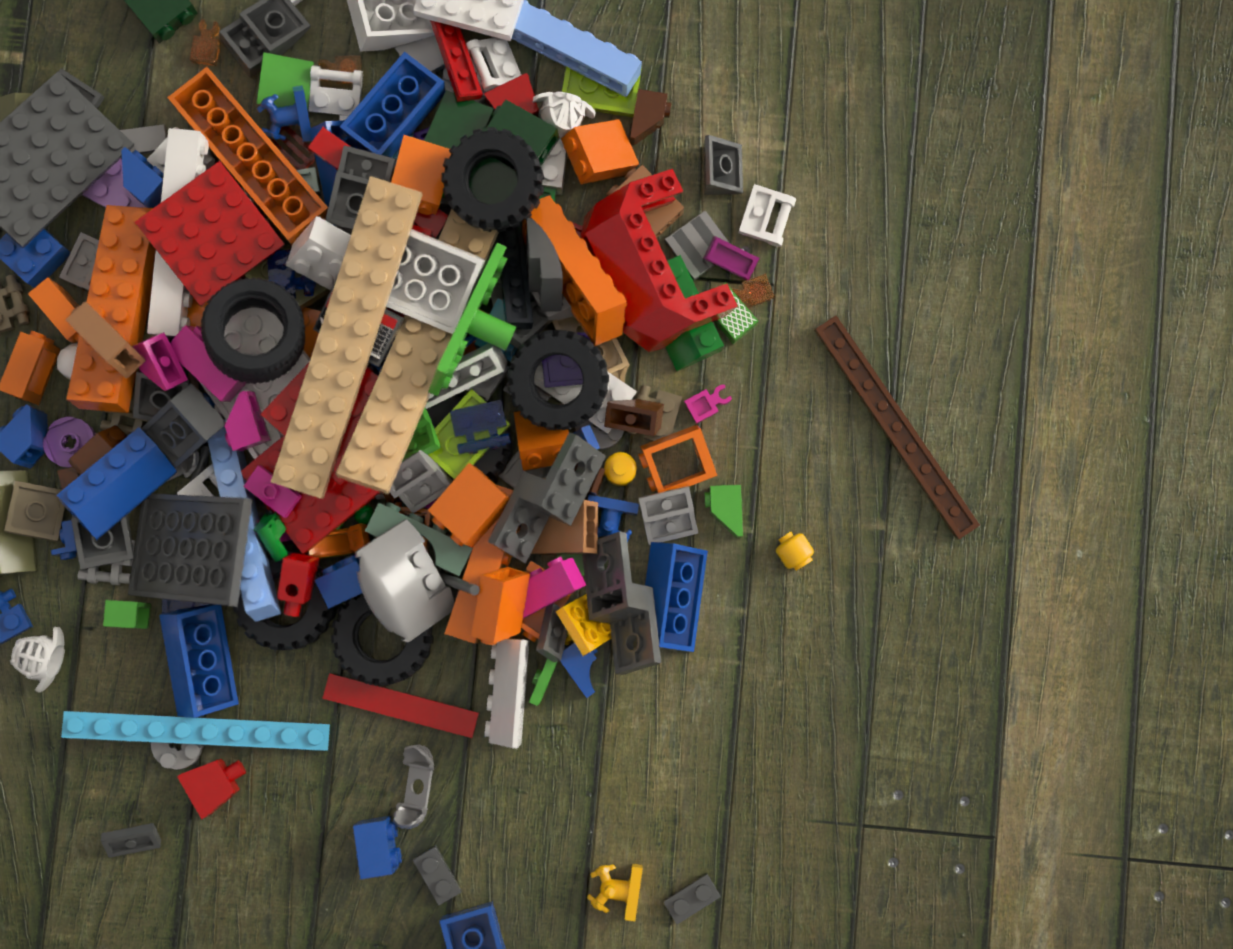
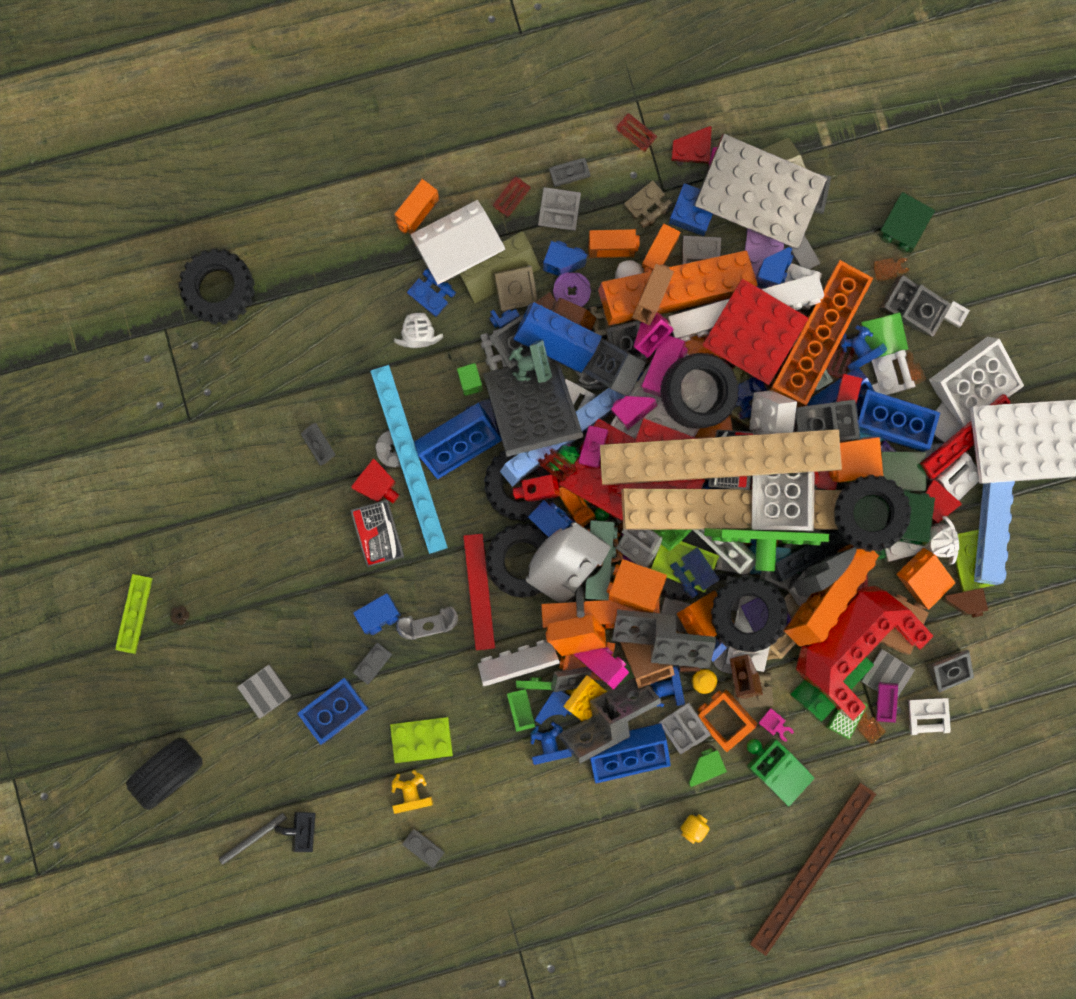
camera: 70 degrees right, 0 degrees up
none -> slope [350,500,404,567]
none -> lime plate [390,717,453,763]
none -> bright green panel [507,689,535,732]
none -> sand green piece [509,340,552,383]
none -> blue piece [530,722,572,765]
none -> clear red tile [538,448,577,482]
none -> slope [746,738,815,807]

